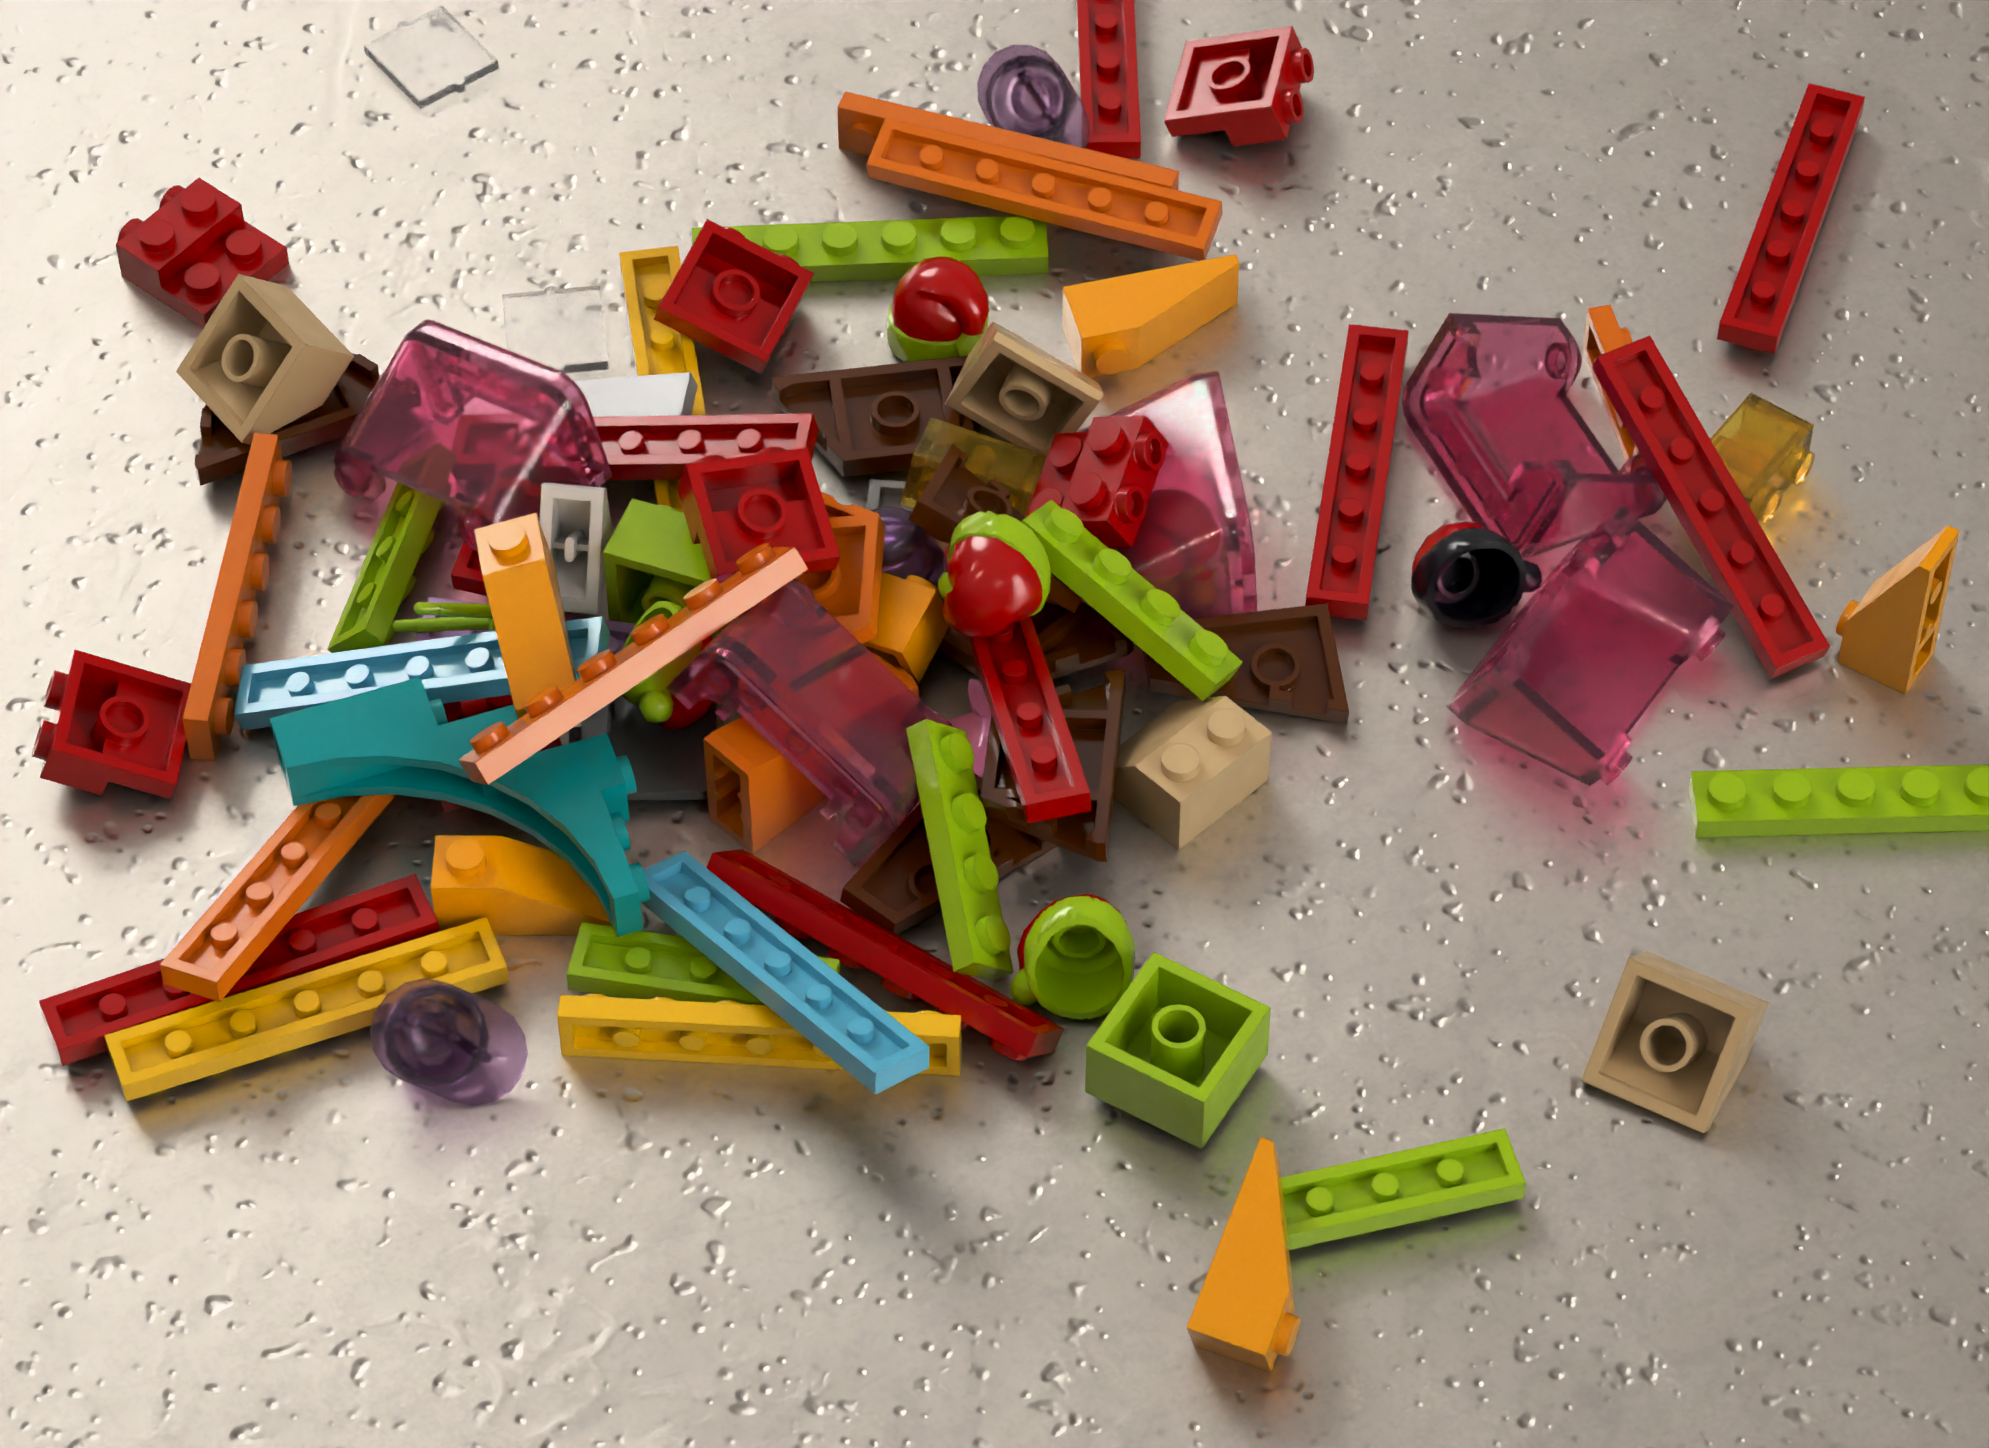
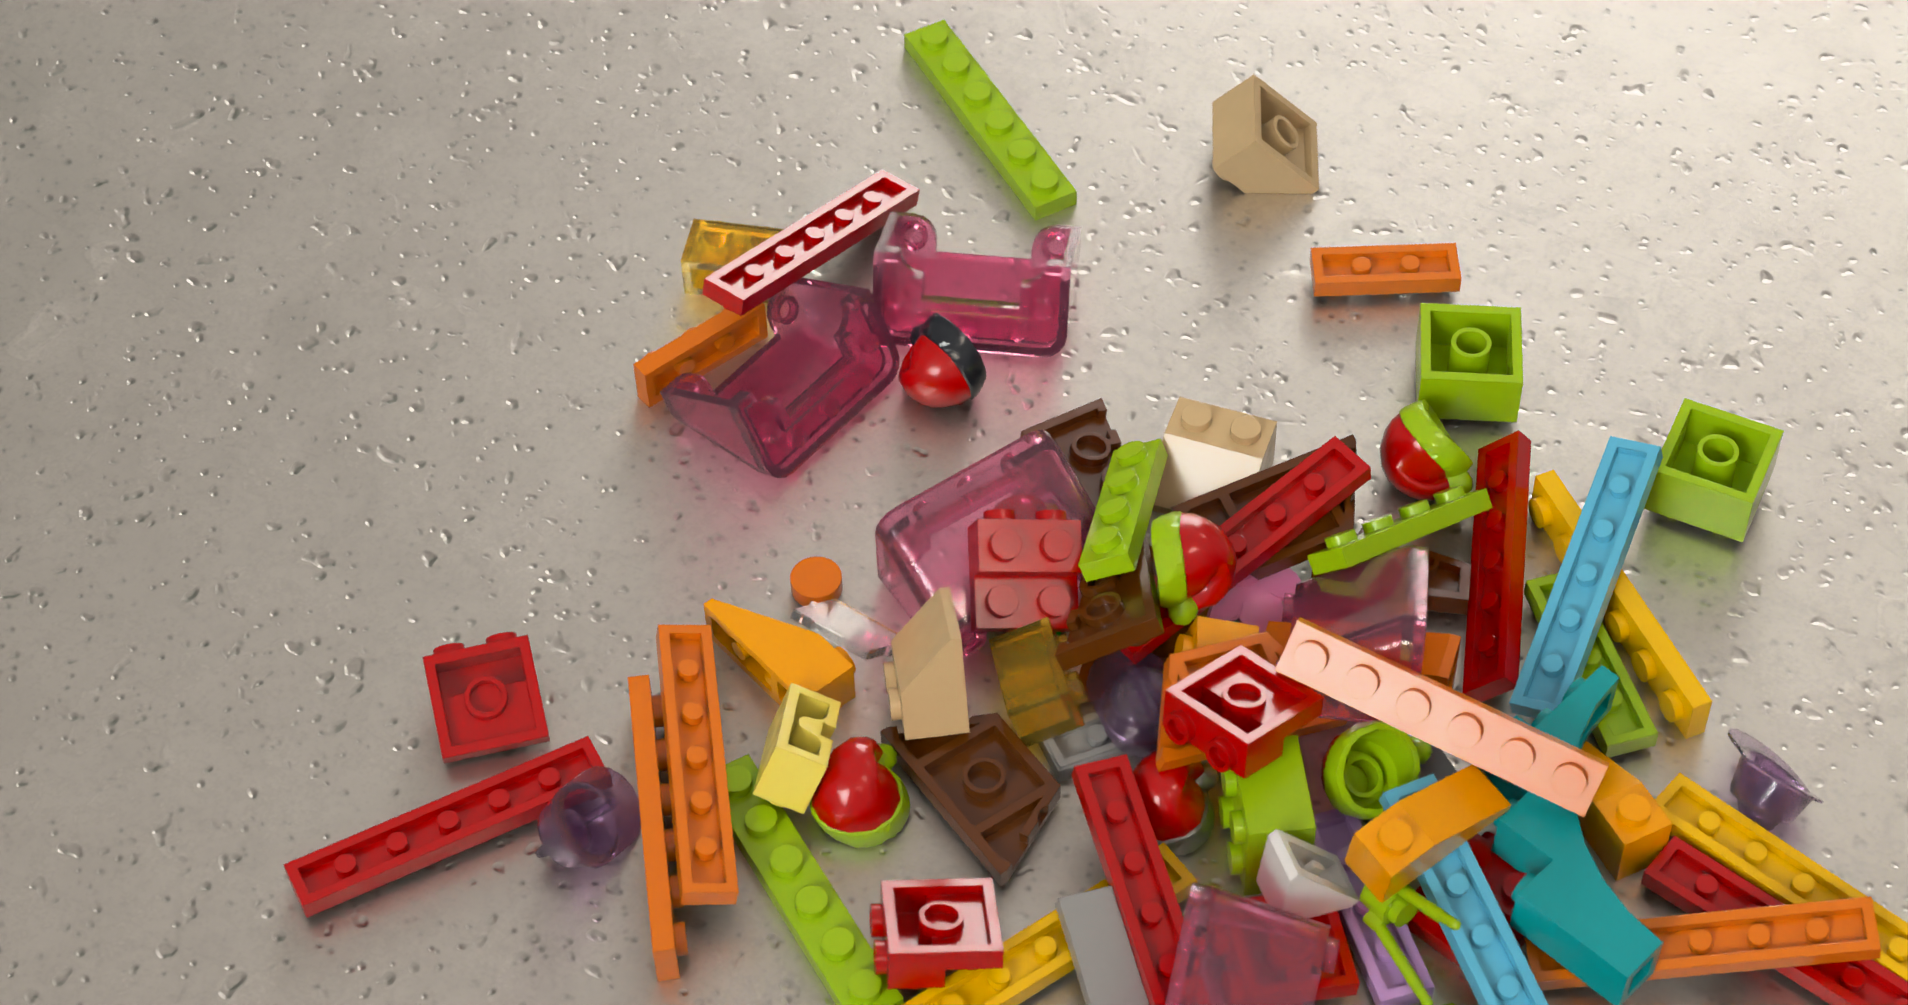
camera: 115 degrees left, 0 degrees up
light orange slope [1187,1137,1301,1372] -> none
lime plate [1281,1128,1526,1250] -> none
red plate [1305,324,1409,620] -> none
red plate [1717,83,1865,354] -> none
light orange slope [1836,525,1960,694] -> none
none -> light yellow brick [753,683,841,814]
none -> orange tile [790,556,843,609]
none -> clear piece [790,599,898,660]
none -> orange plate [1310,243,1462,297]
none -> lime brick [1644,398,1784,542]

